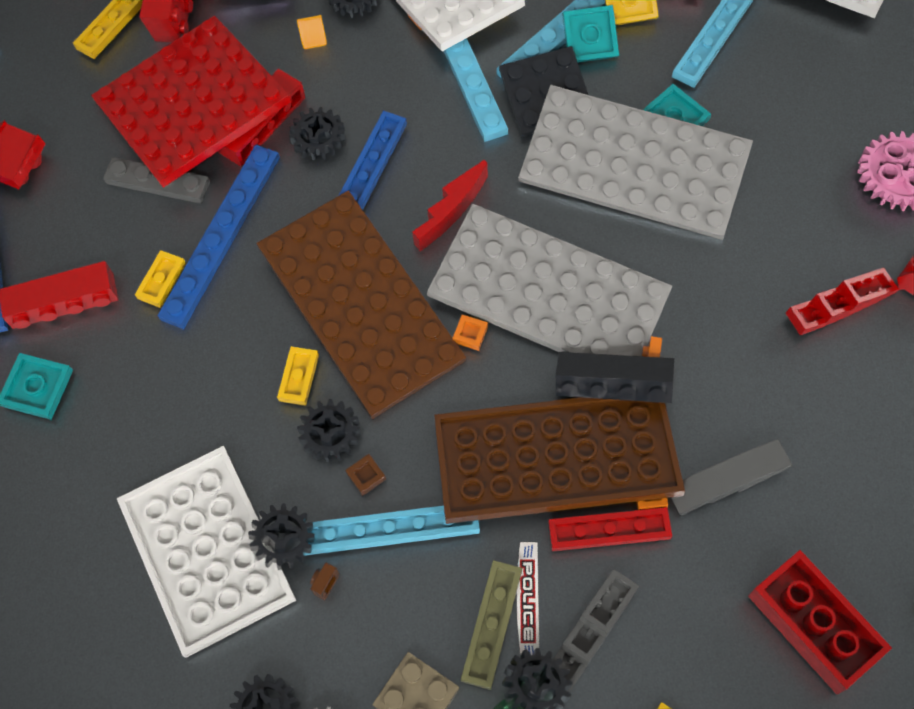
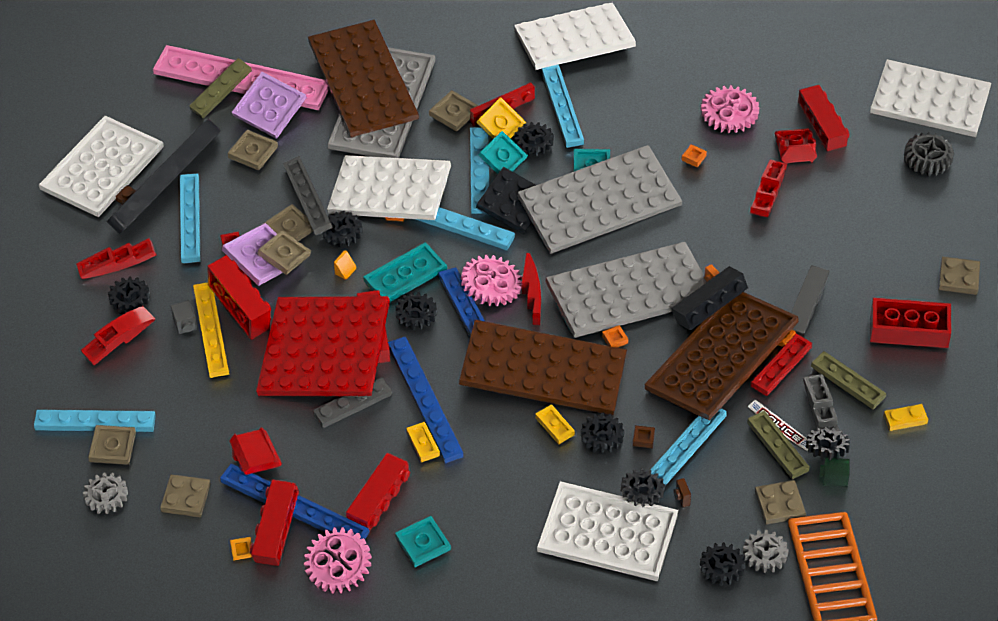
camera: 50 degrees left, 15 degrees down
none -> teal plate [363,242,447,302]
none -> bright pink gear [461,255,522,306]
none -> black gear [515,122,554,156]
none -> orange plate [682,144,707,168]
none -> olive plate [811,351,886,409]

